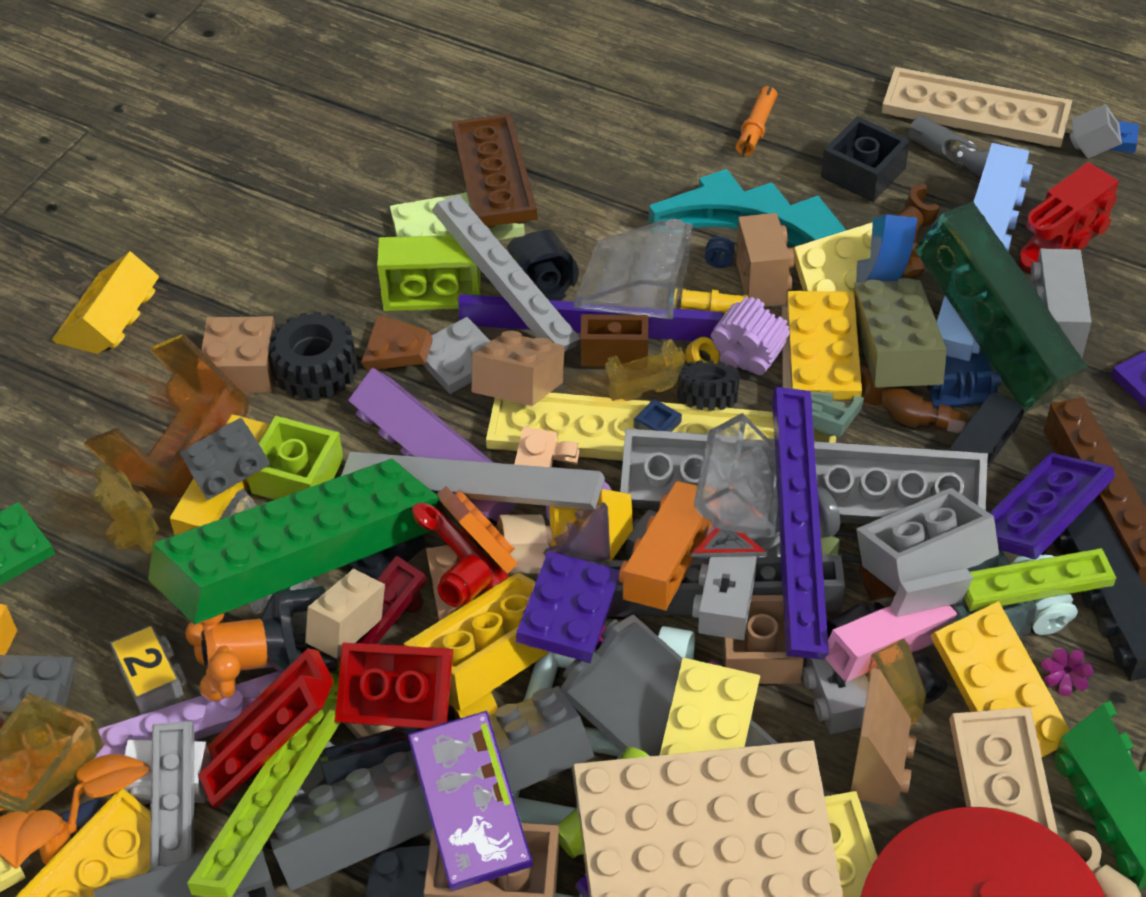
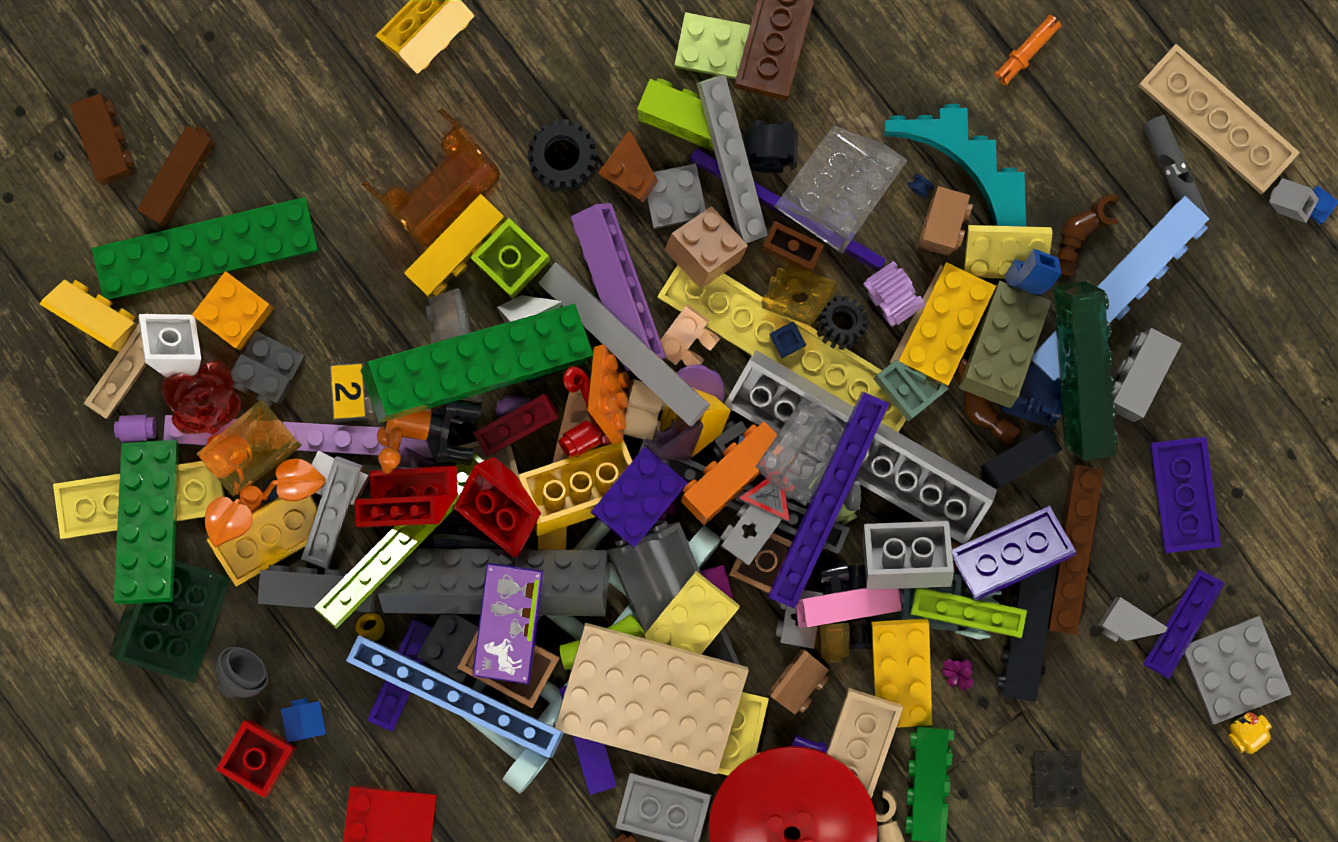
camera: 25 degrees right, 35 degrees up
clear yellow piece [92,462,159,555] -> none
dark grey plate [180,417,270,500] -> none
medium nougat brick [199,316,276,393] -> none
tan brick [305,569,385,659] -> none
yellow pin [680,289,748,313] -> none
yellow piece [685,337,720,364] -> none
black brick [821,116,910,202] -> none
light grey tile [890,568,973,617] -> none
red brick [1018,162,1119,274] -> none

